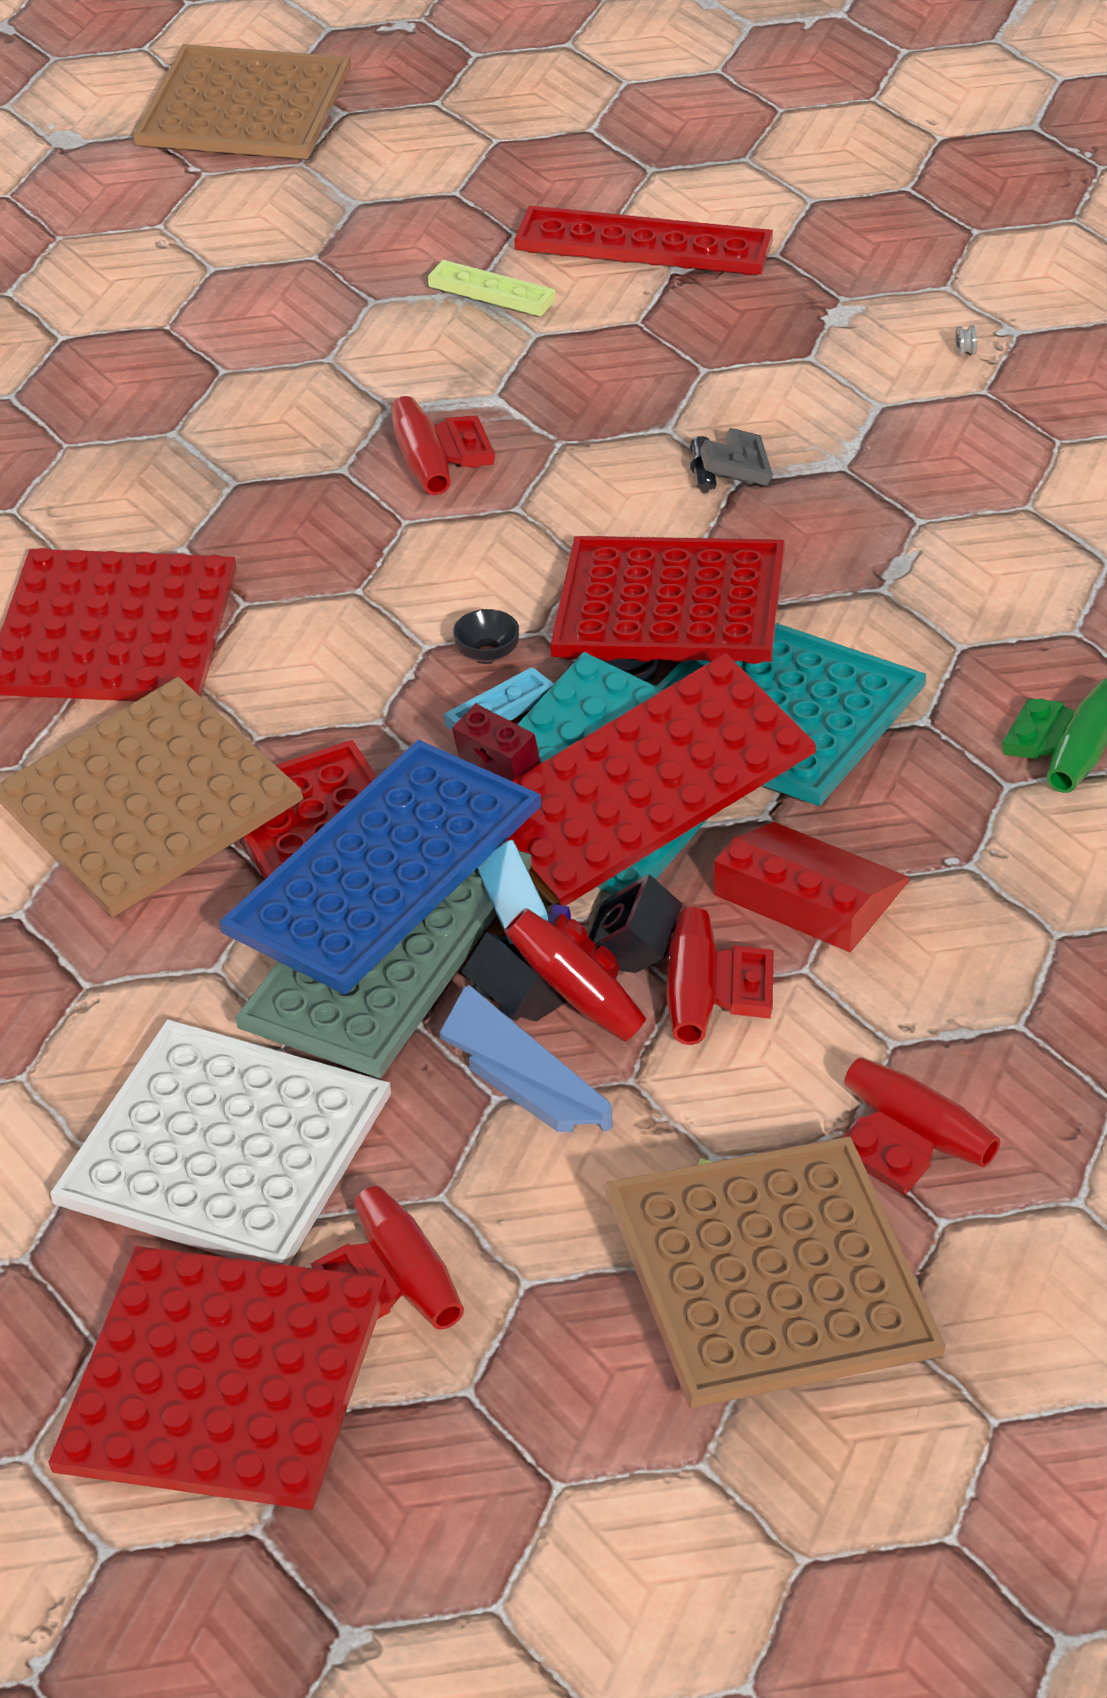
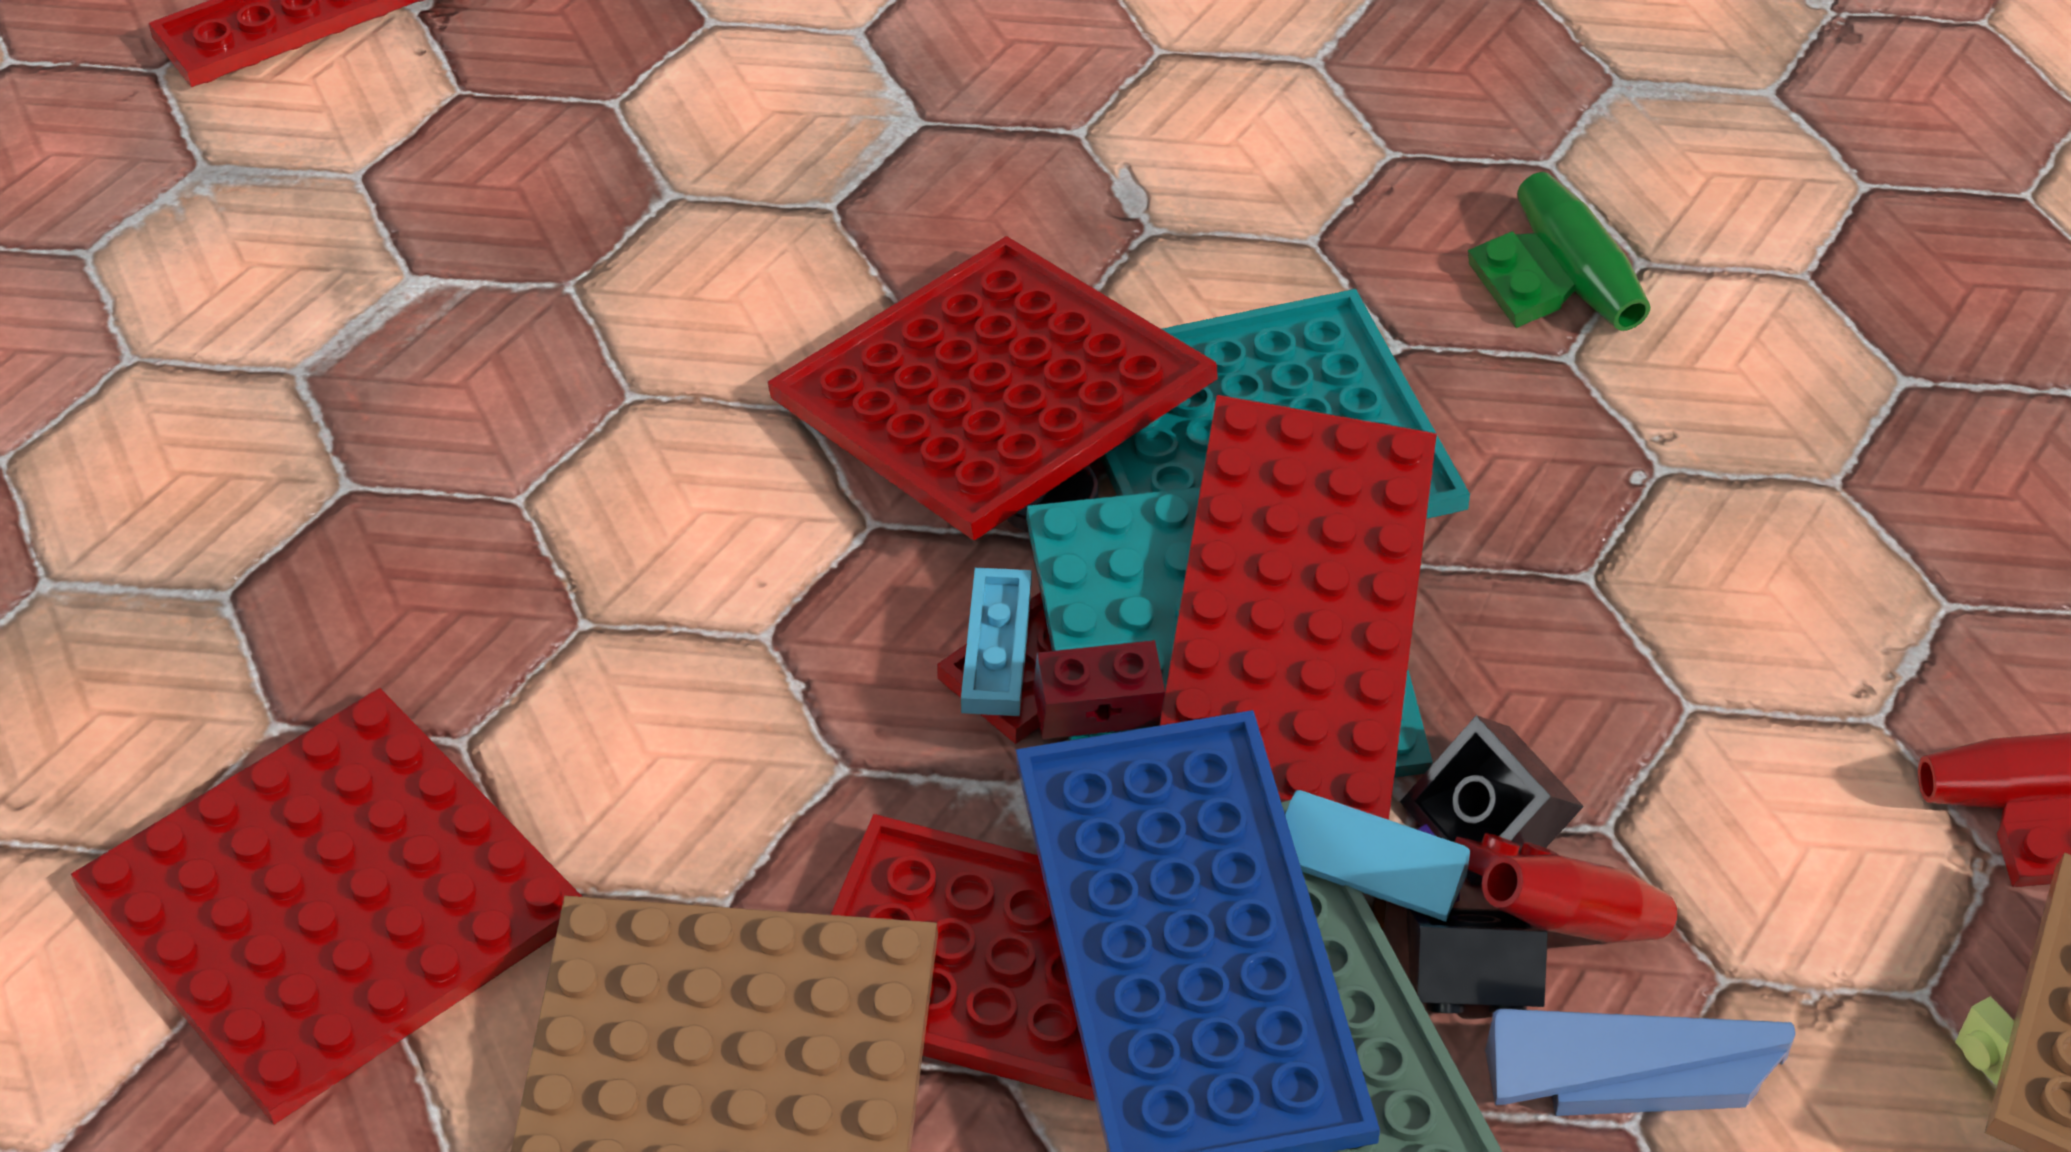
camera: 50 degrees left, 5 degrees up
red plate [391,396,495,495] -> none
yellowish green plate [428,260,556,316] -> none
black piece [453,609,519,664] -> none
red plate [666,907,774,1045] -> none
black axle [690,436,716,493] -> none
dark grey plate [700,428,773,486] -> none
red slope [714,821,909,953] -> none

